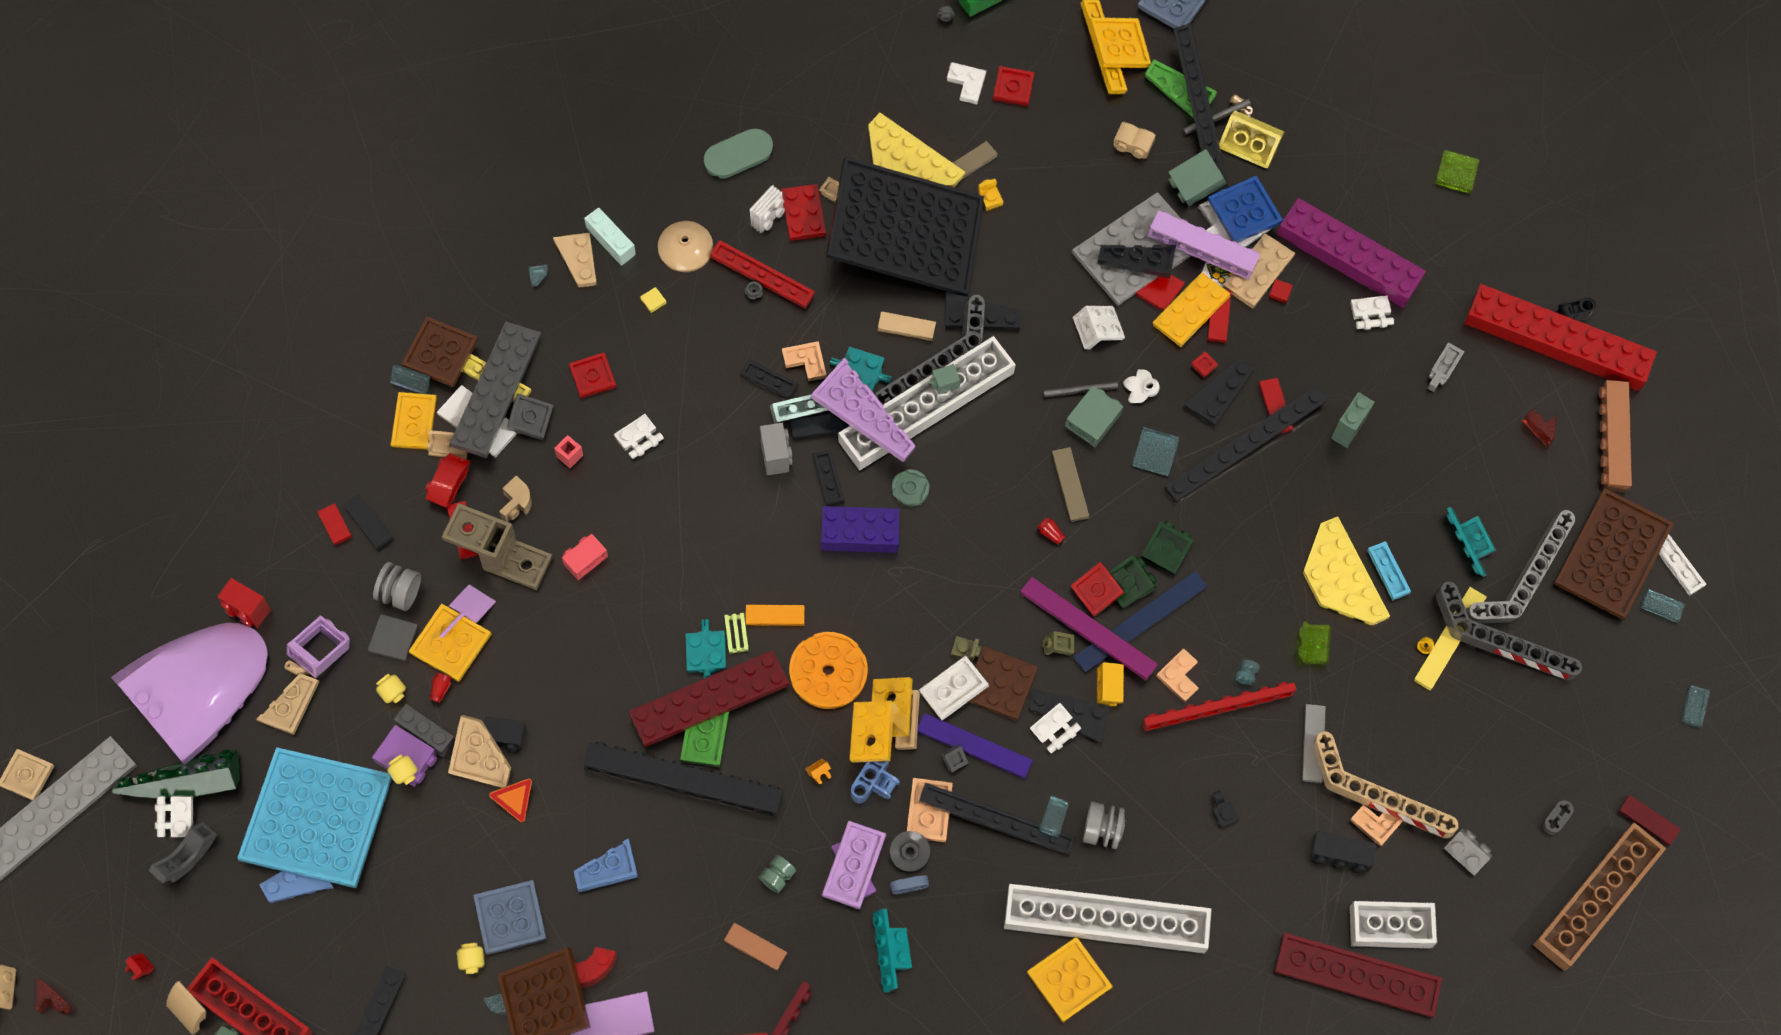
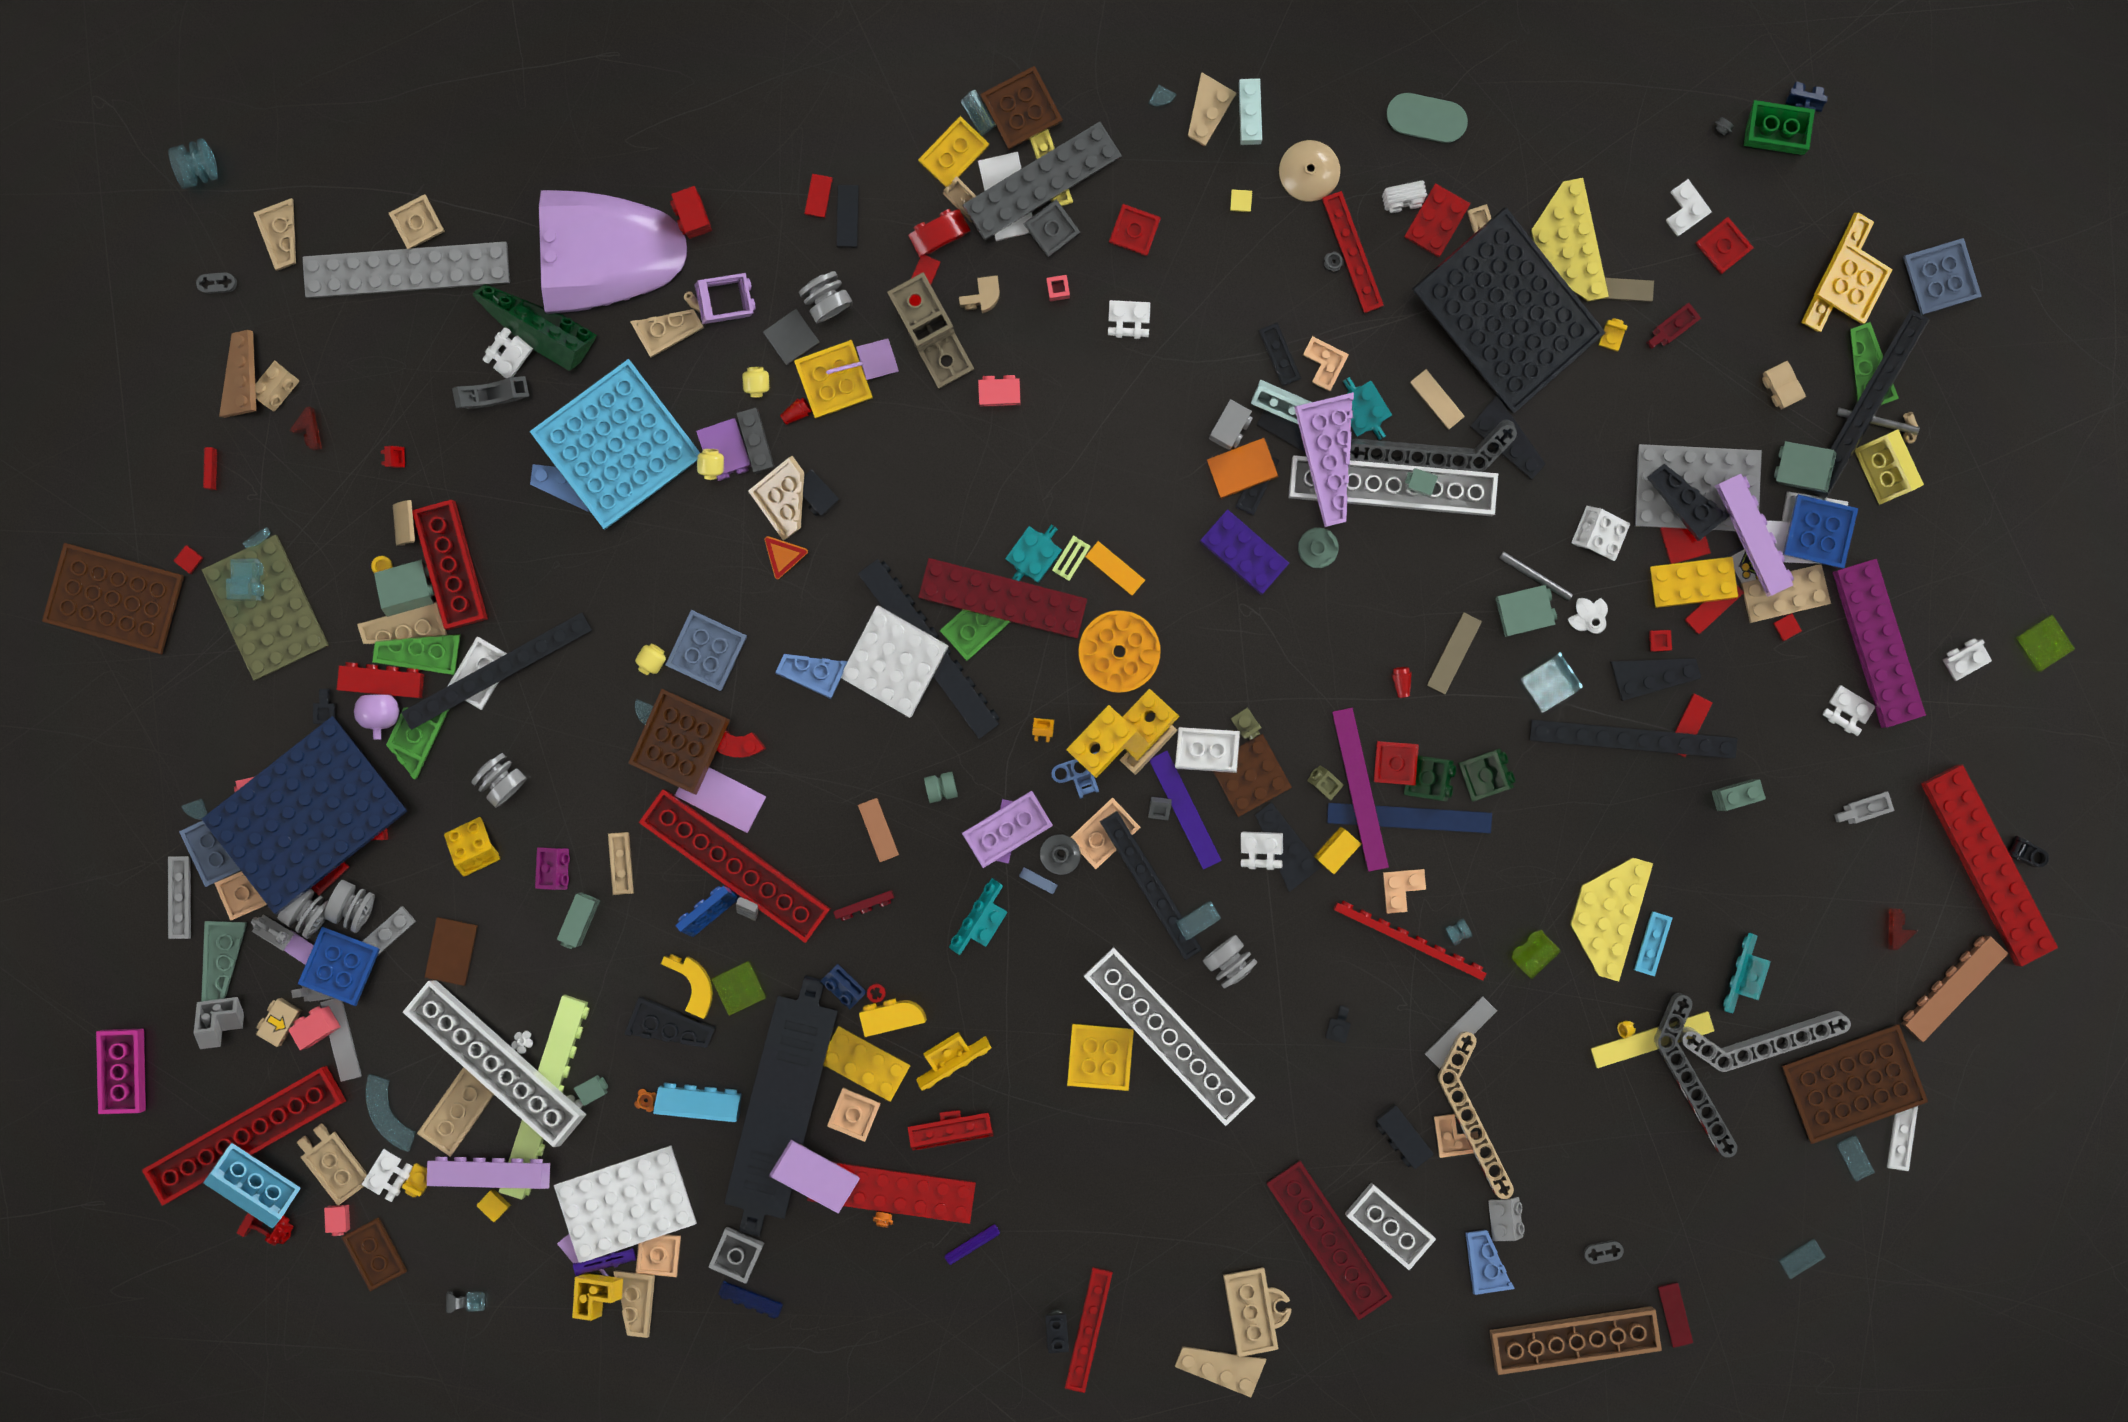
camera: 45 degrees right, 20 degrees up
none -> white plate [841,606,949,718]
none -> orange tile [1207,438,1279,498]
none -> medium blue wing [1465,1230,1514,1295]
none -> dark red hinge [1647,303,1701,349]
none -> white bracket [1943,638,1992,681]

